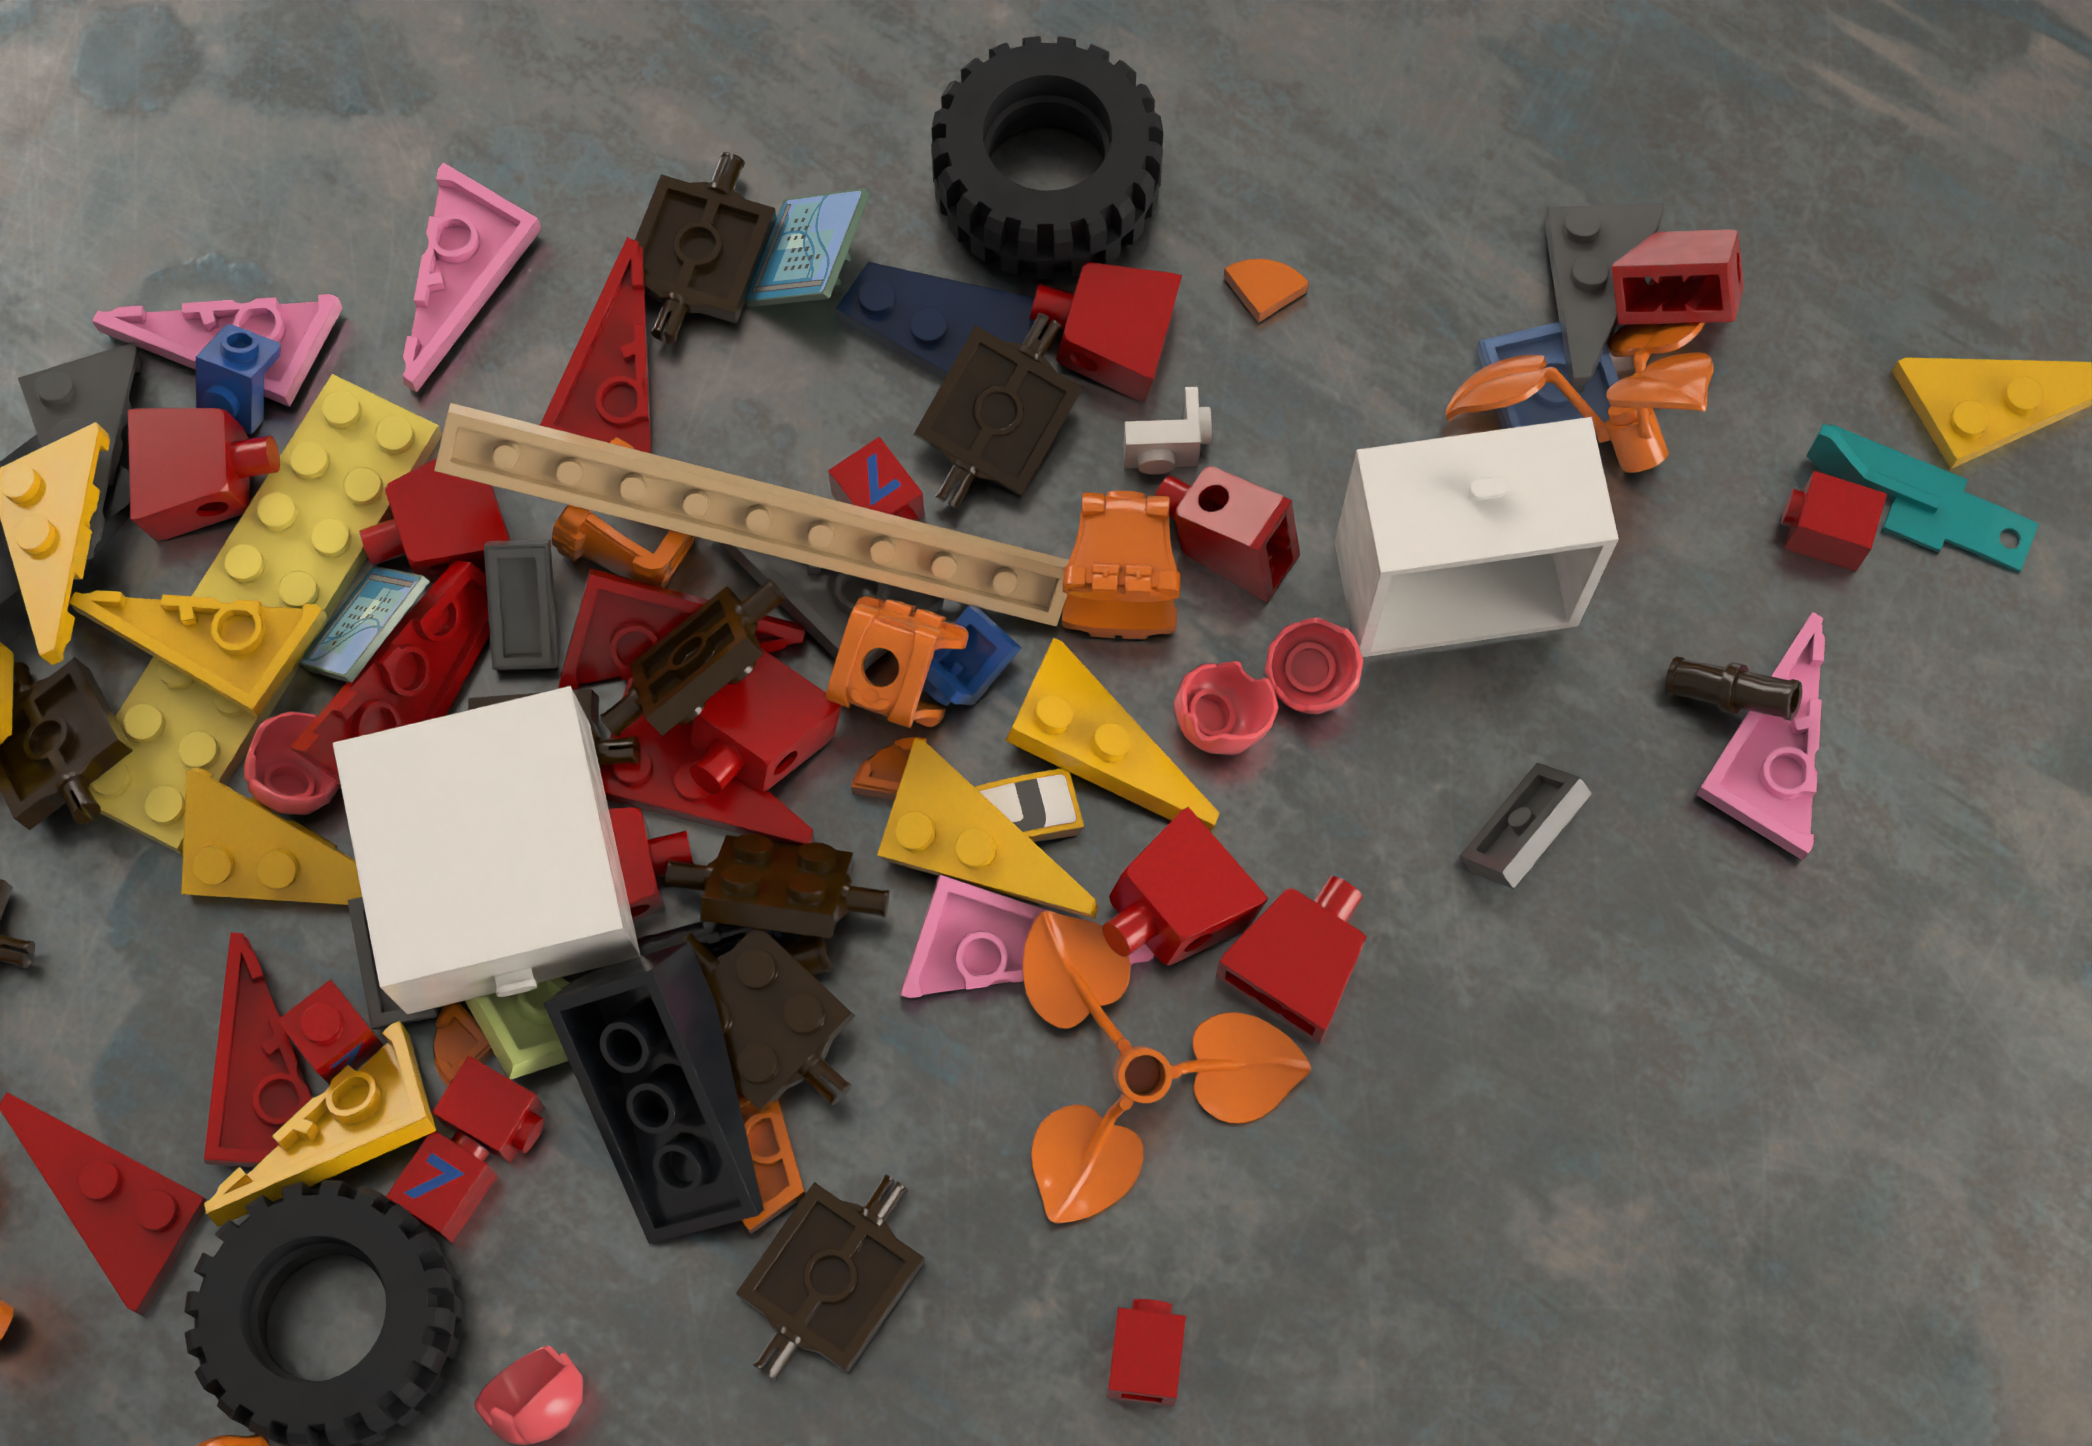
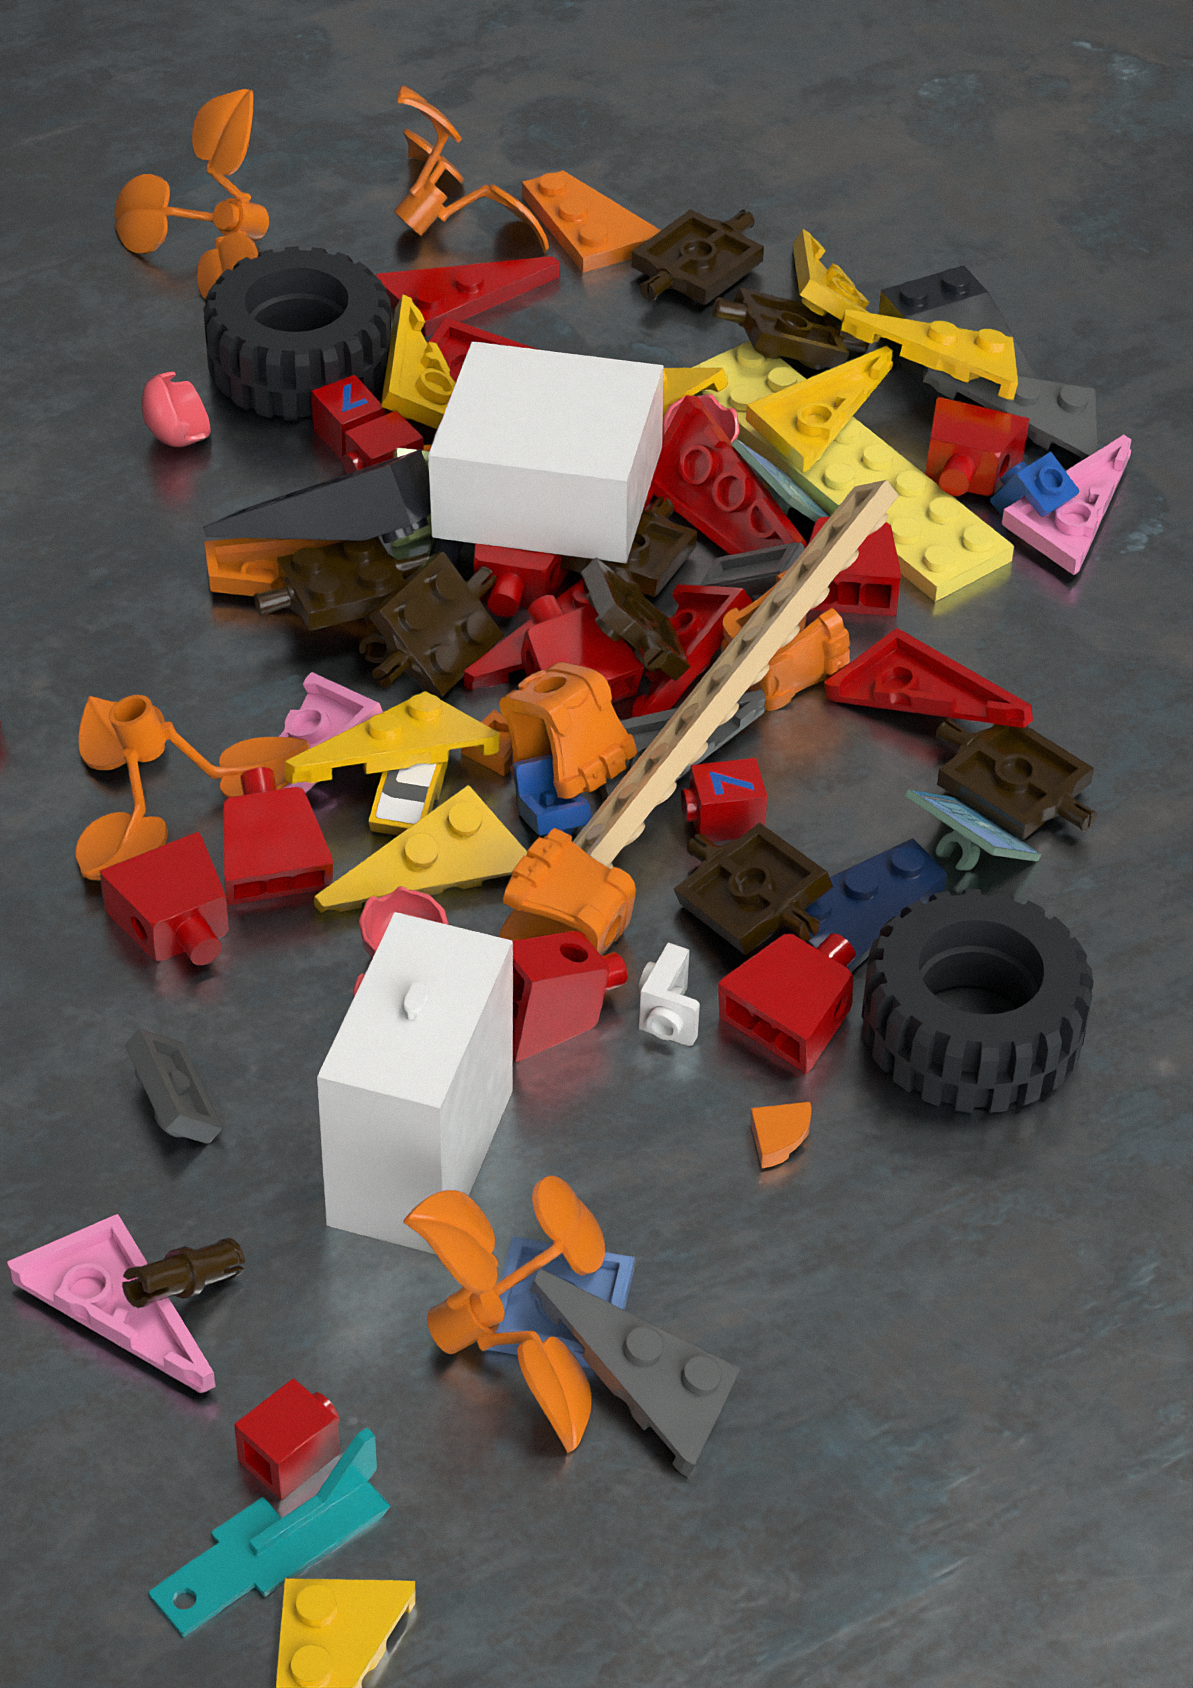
camera: 115 degrees right, 25 degrees down
bright pink wing [402,162,542,392] -> none
dark brown plate [736,1174,925,1381] -> none
red torso [1611,229,1744,325] -> none

